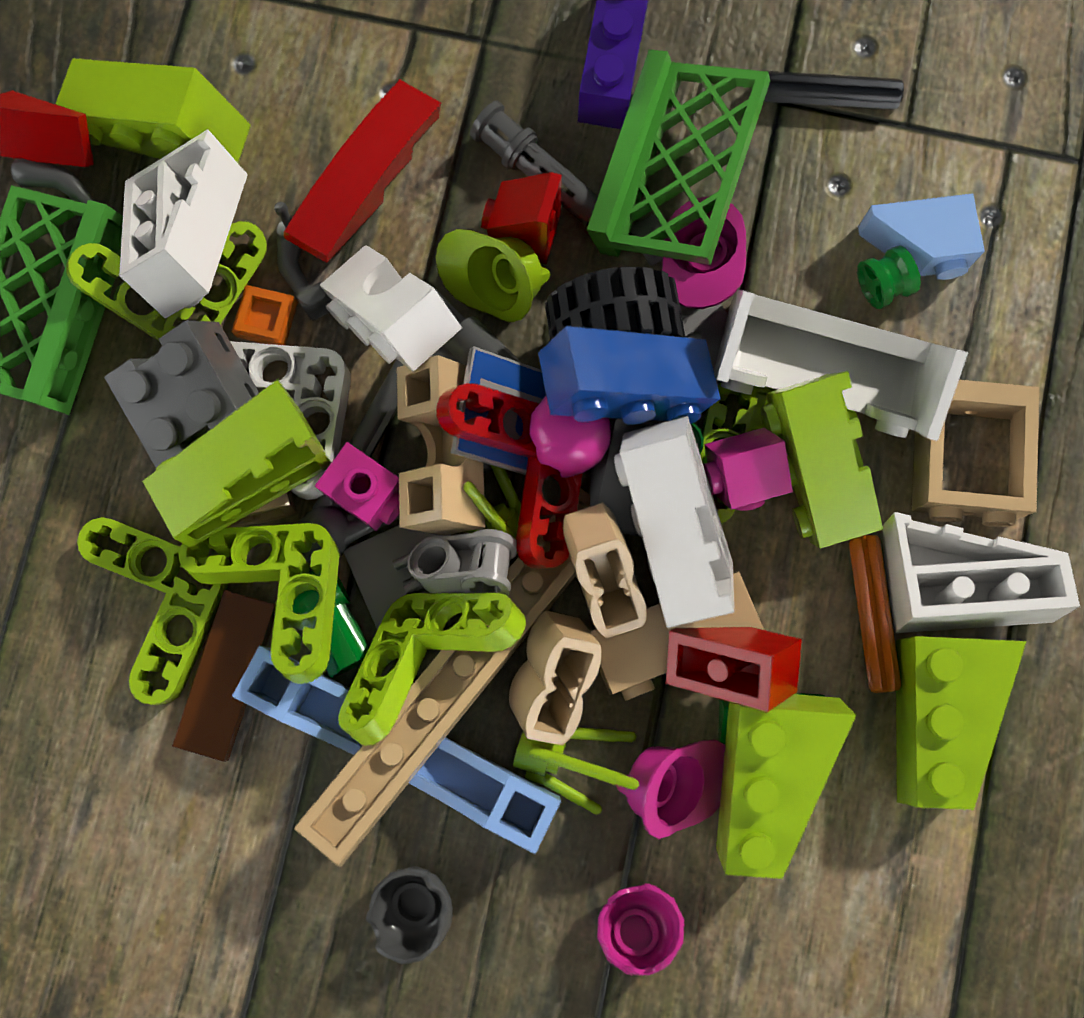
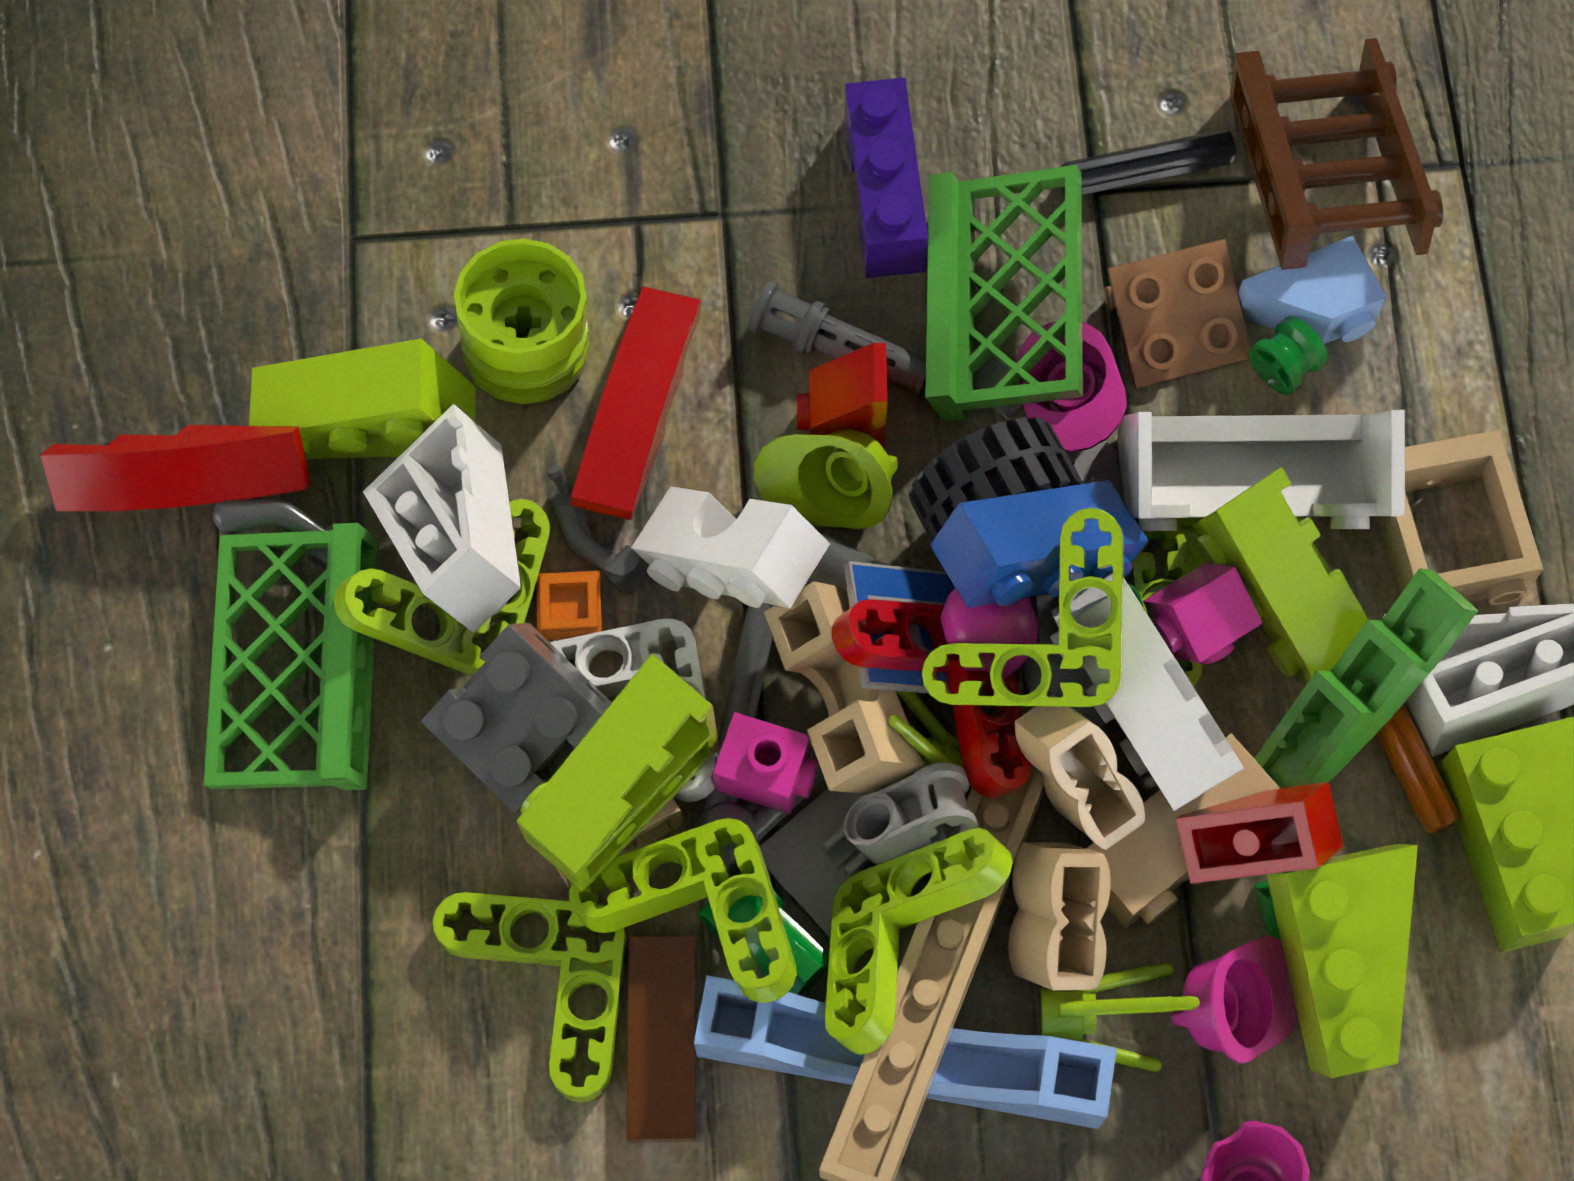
camera: 15 degrees left, 10 degrees down
none -> lime wheel [454,238,590,405]
none -> lime beam [922,508,1124,707]
none -> medium nougat hinge [1104,239,1250,388]
none -> reddish brown fence [1229,38,1443,270]
none -> bright green slope [1254,569,1479,788]

